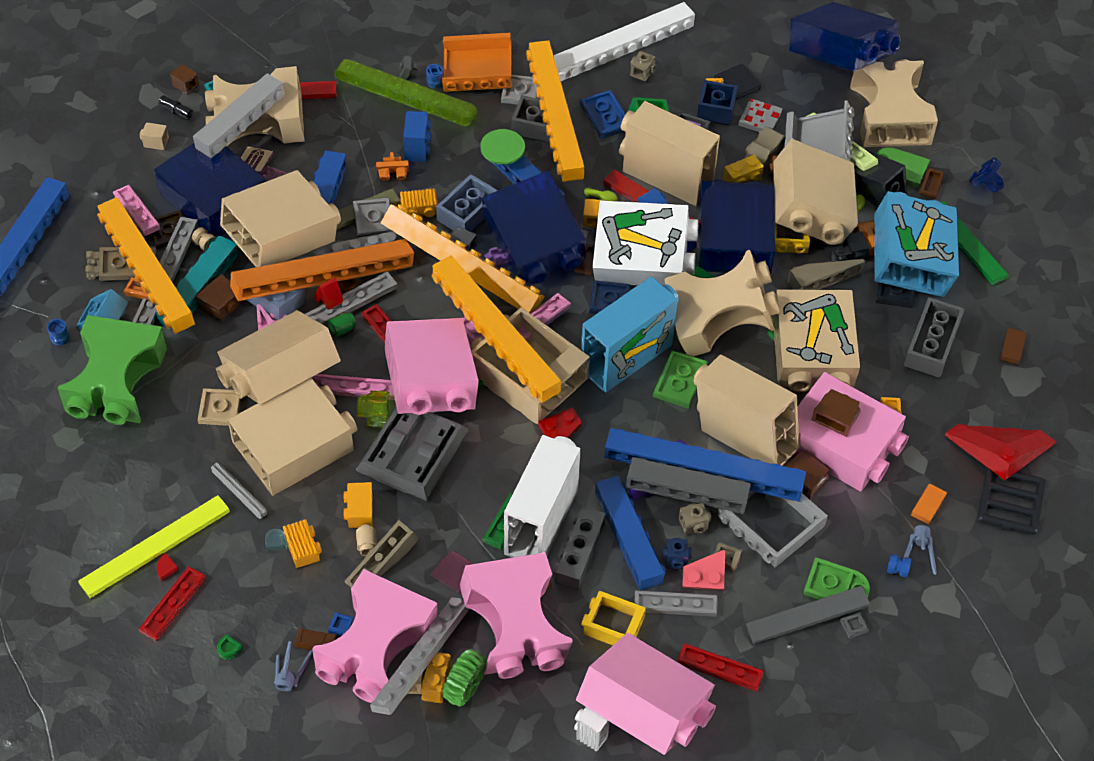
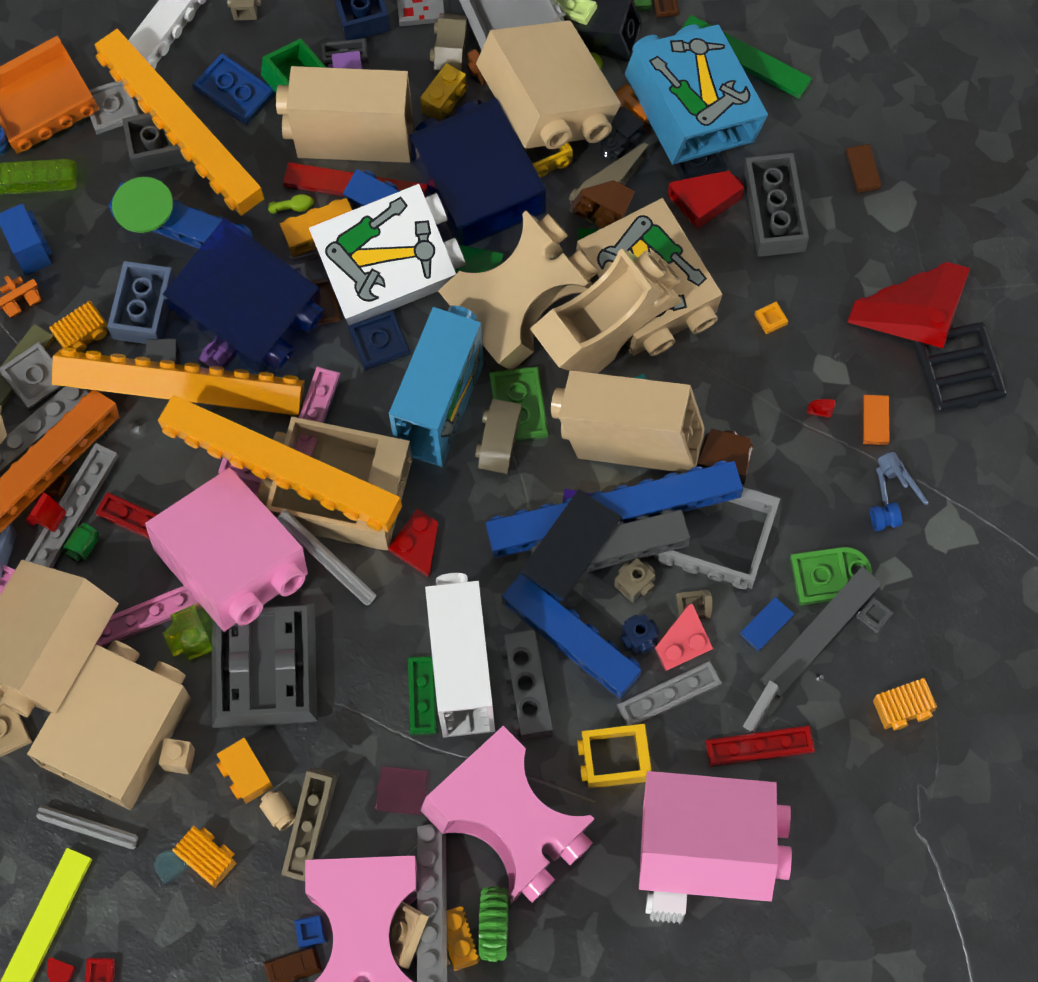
camera: 25 degrees left, 15 degrees up
bright pink brick [794,372,909,492] -> none
reddish brown torso [812,389,861,437] -> none
none -> tan brick [159,738,195,775]
none -> light grey axle [277,510,376,606]
none -> tan tile [389,901,429,969]
none -> dark tan brick [475,399,522,474]
none -> black tile [520,489,622,602]
none -> tan brick [530,249,682,374]
none -> reddish brown slope [568,180,635,229]
none -> red slope [668,170,744,229]
none -> blue tile [740,597,794,652]
none -> light grey tile [743,681,780,733]
none -> red tile [807,399,836,418]
none -> light orange brick [873,678,937,731]

